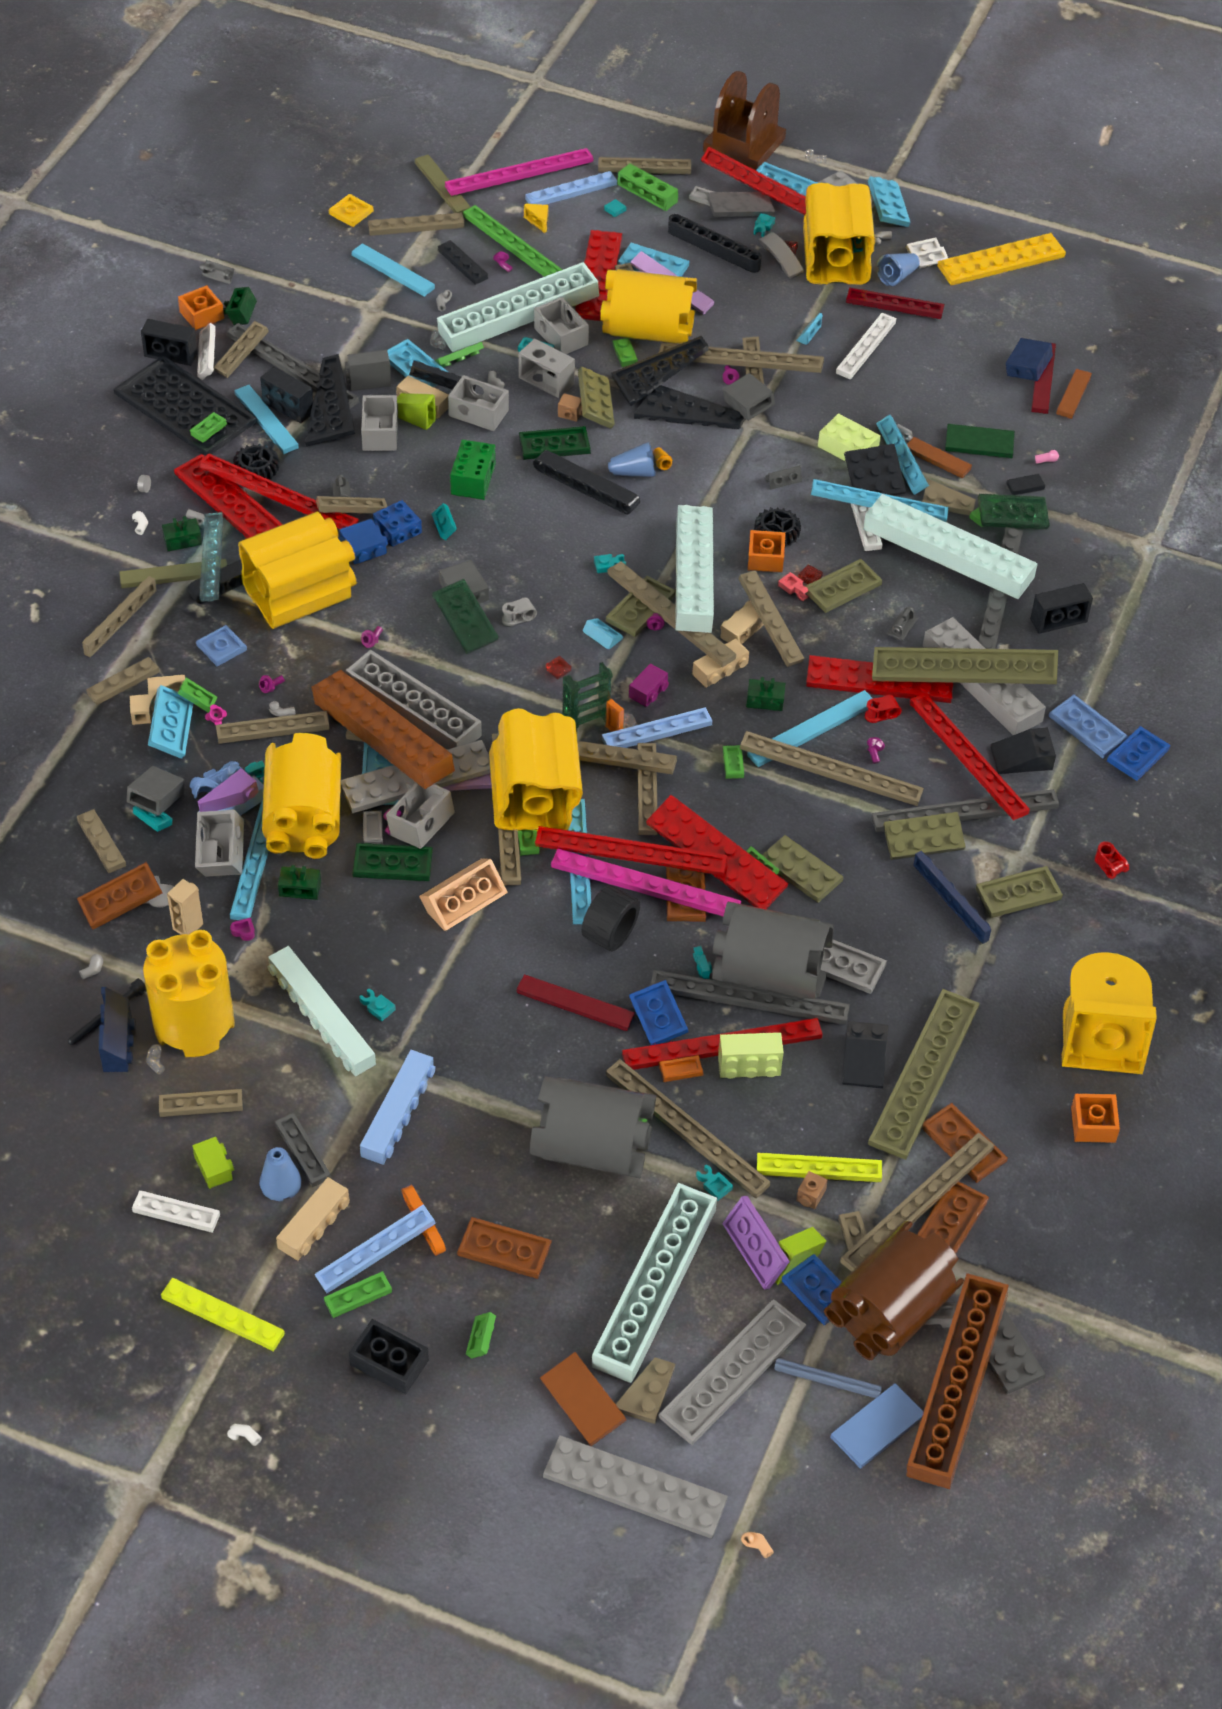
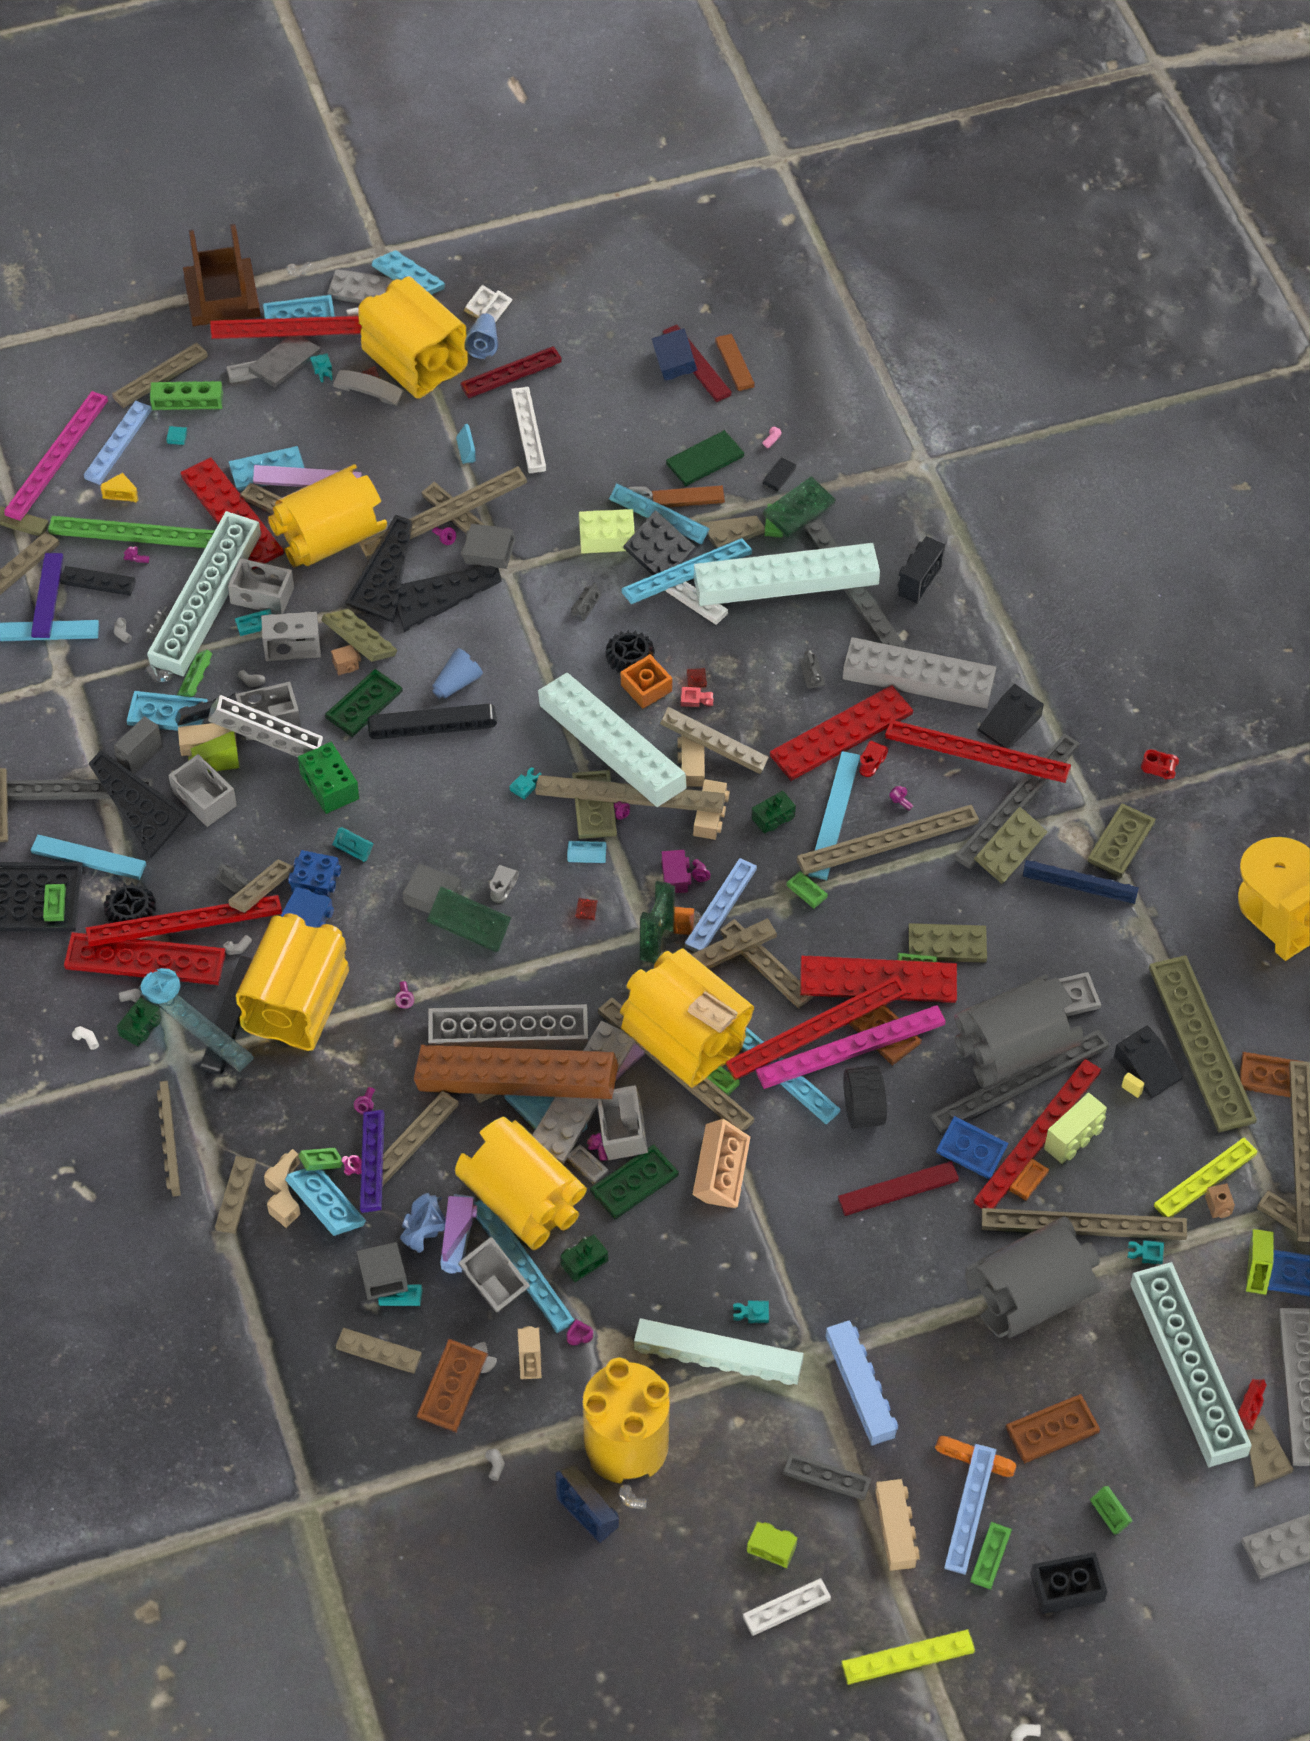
camera: 40 degrees left, 5 degrees up
black piece [68,978,147,1045] -> none
olive tile [119,559,227,588] -> none
light grey tile [137,475,151,493] -> none
dark tan plate [159,1089,243,1117] -> none
medium blue tile [196,625,247,666] -> none
teal plate [245,761,265,784] -> none
medium blue cone [259,1147,302,1201] -> none
black brick [260,366,313,424] -> none
light grey arm [269,701,296,717] -> none
dark orange tile [540,1352,627,1447] -> none
bright green plate [613,338,638,367] -> none
light orange cone [653,447,672,470] -> none
black beam [668,214,762,273] -> none
teal plate [693,946,712,980] -> none
medium lavender tile [722,1196,790,1290] -> none
olive plate [805,559,882,613] -> none
olive plate [872,647,1058,684] -> none
yellow plate [937,233,1066,286] -> none
medium blue tile [1048,695,1129,759] -> none
blue plate [1107,726,1170,781] -> none
none -> dark purple tile [31,553,64,638]
none -> medium azure tile [141,968,180,1004]
none -> light grey brick [208,695,323,757]
none -> dark purple tile [360,1110,384,1213]
none -> tan plate [687,991,738,1033]
none -> magenta plate [692,859,711,882]
none -> light yellow tile [1122,1073,1144,1098]
none -> red hinge [1238,1379,1267,1430]

